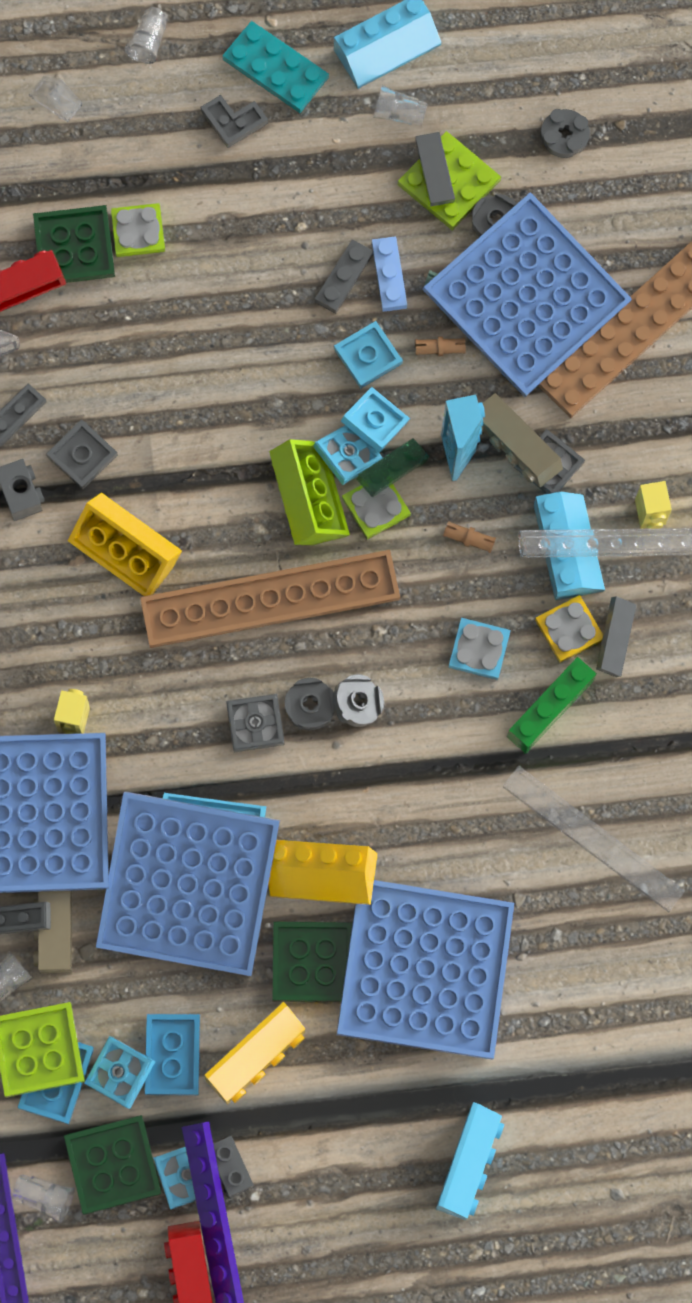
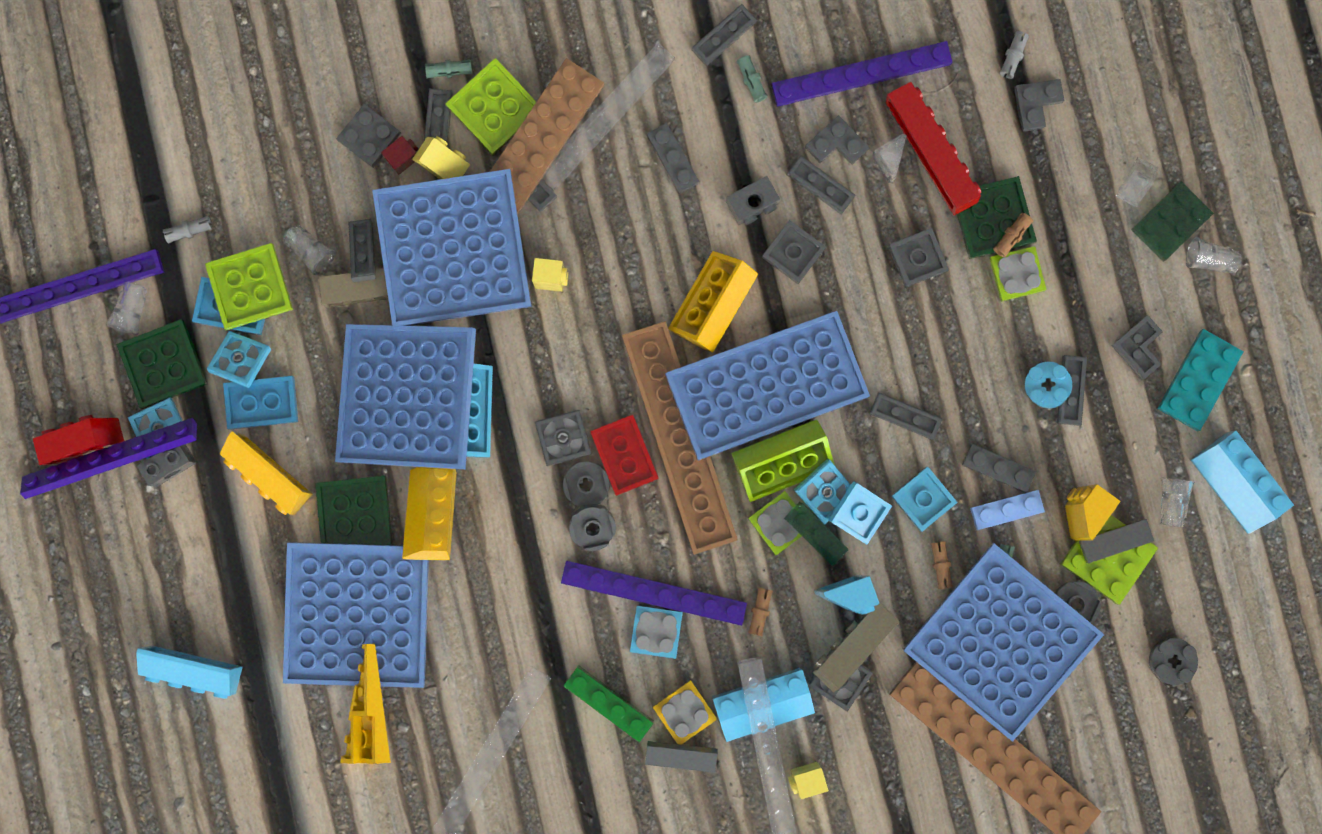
camera: 85 degrees right, 10 degrees up
none -> yellow wedge [341,644,391,764]
none -> dark purple plate [561,561,747,626]
none -> red plate [590,415,659,496]
none -> medium blue plate [665,311,870,461]
none -> dark grey tile [869,392,942,440]
none -> dark grey plate [888,228,949,288]
none -> medium nougat pin [993,213,1033,258]
none -> medium azure plate [1025,362,1072,408]
none -> dark grey tile [1057,355,1087,426]
none -> yellow slope [1065,484,1121,541]
none -> clear green plate [1131,181,1214,262]

